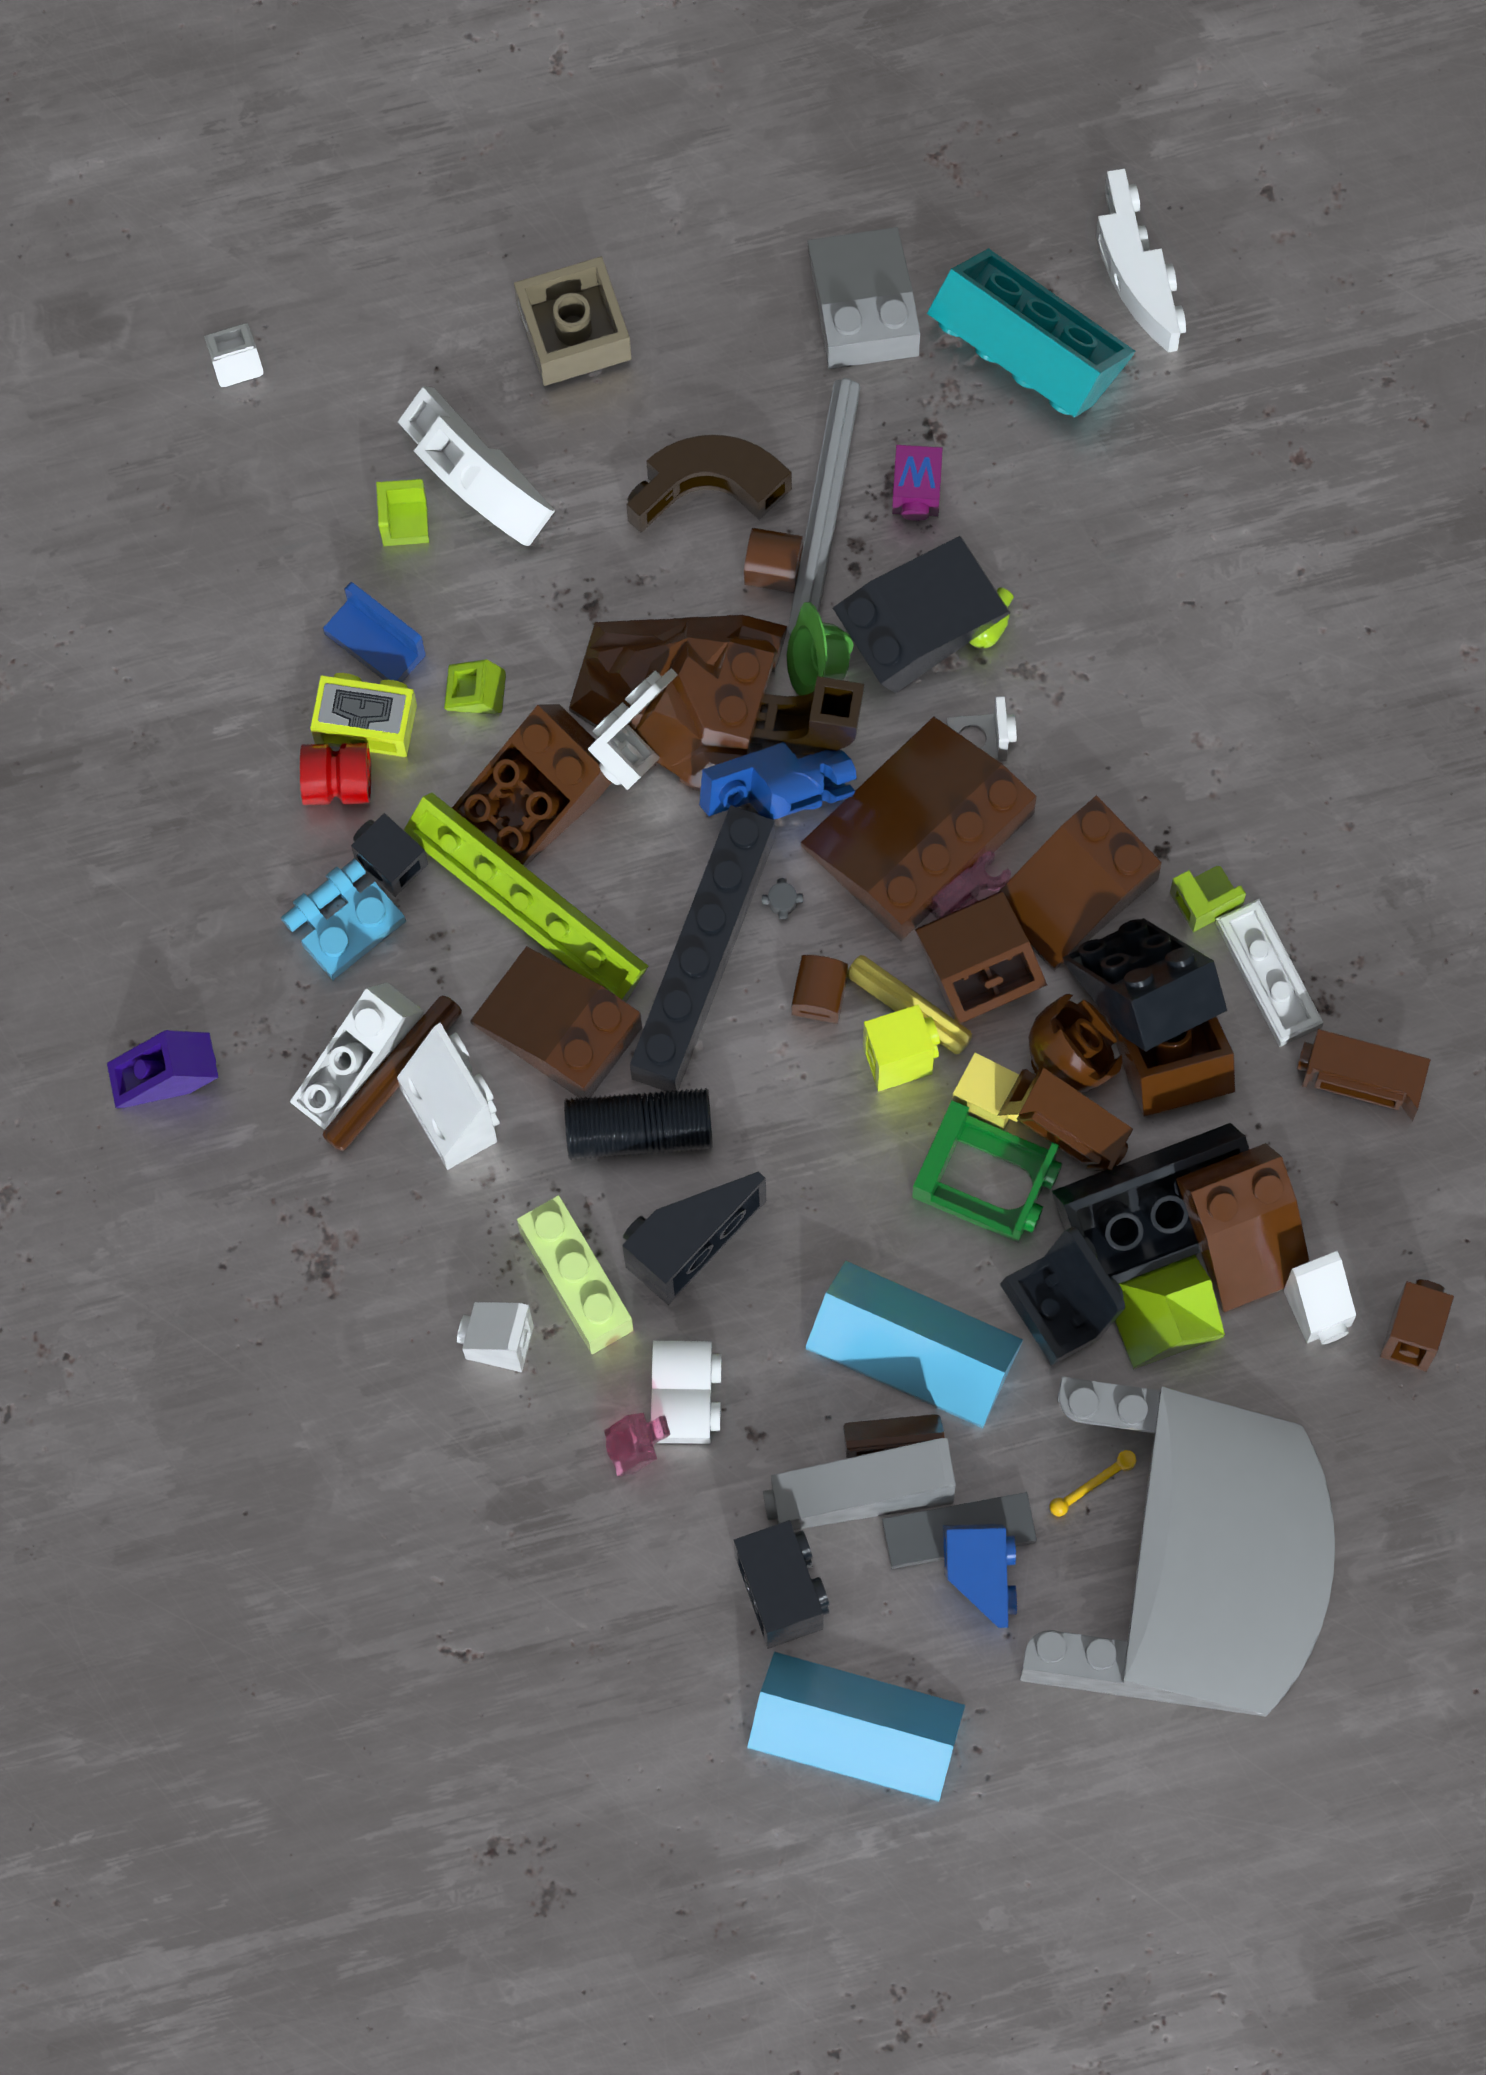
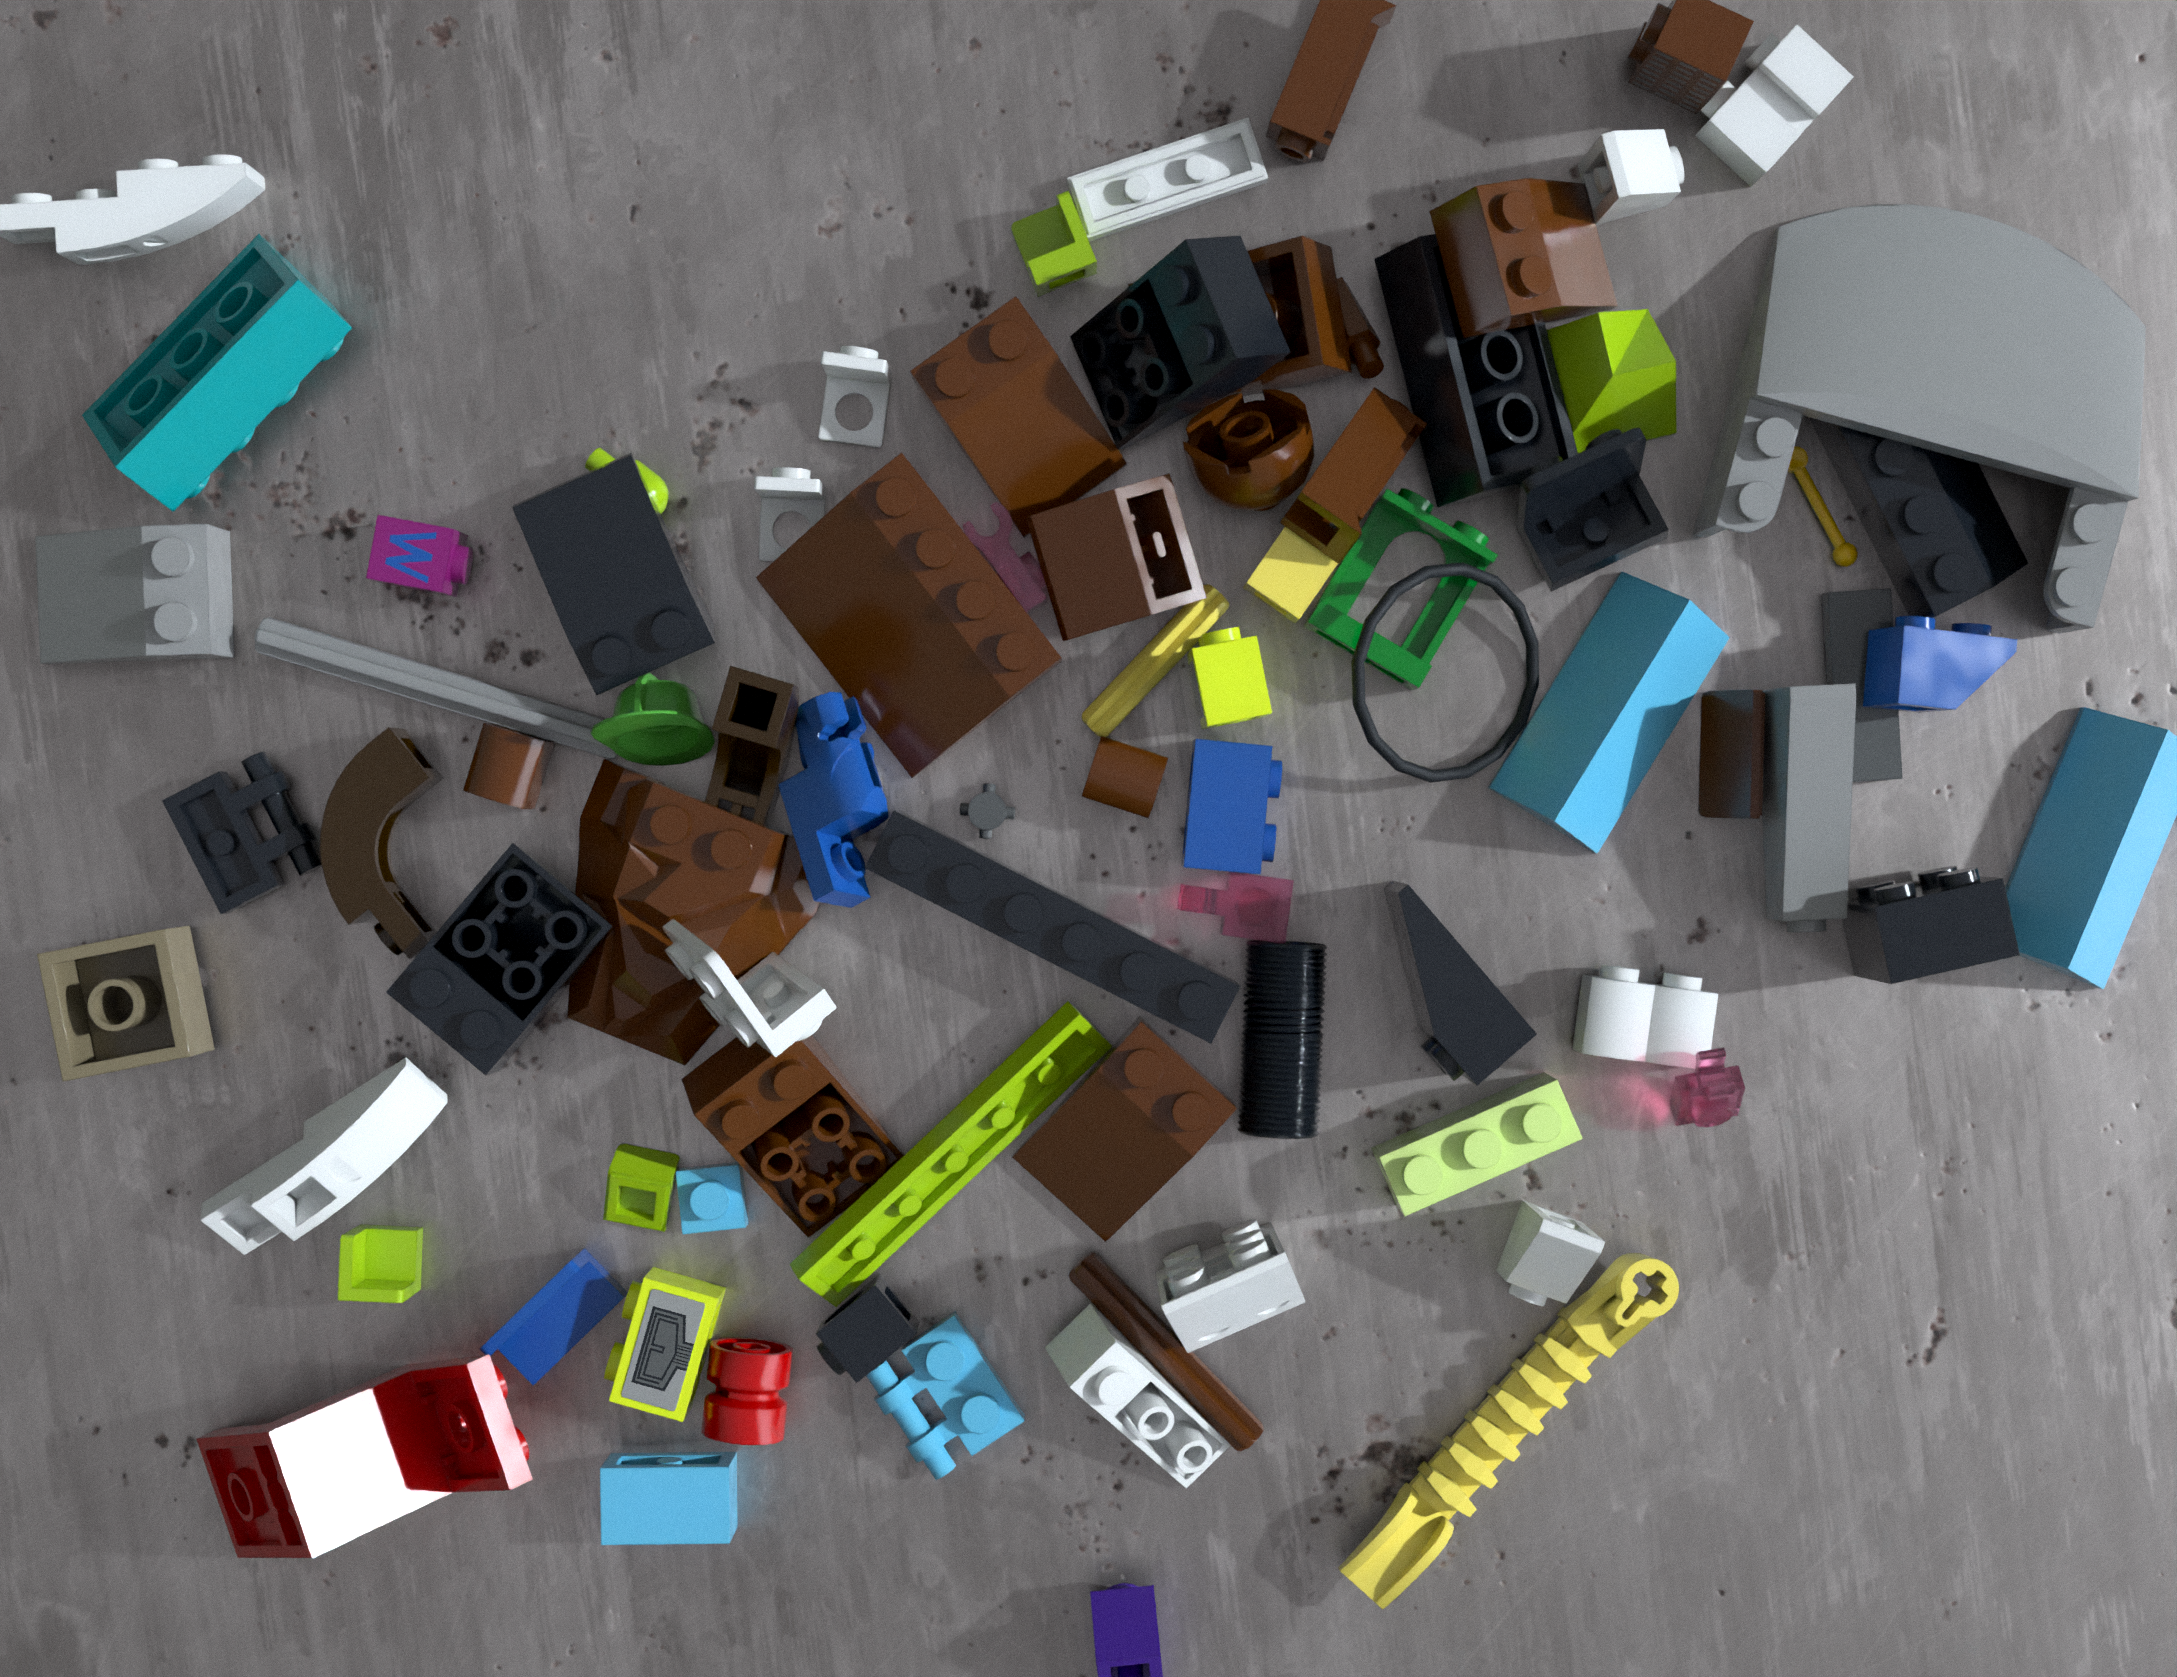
camera: 85 degrees left, 15 degrees up
white slope [204,323,263,387] -> none
none -> black plate [162,751,322,914]
none -> red bracket [196,1354,533,1558]
none -> black slope [386,843,613,1076]
none -> medium azure panel [600,1452,738,1545]
none -> medium azure plate [676,1162,749,1235]
none -> white bracket [819,346,892,448]
none -> clear pink plate [1177,872,1294,943]
none -> blue brick [1181,739,1282,875]
none -> reddish brown bar [1337,277,1384,379]
none -> light yellow piece [1338,1253,1679,1610]
none -> black piece [1351,562,1539,783]
none -> white brick [1695,25,1854,187]
none -> black slope [1809,417,2028,618]

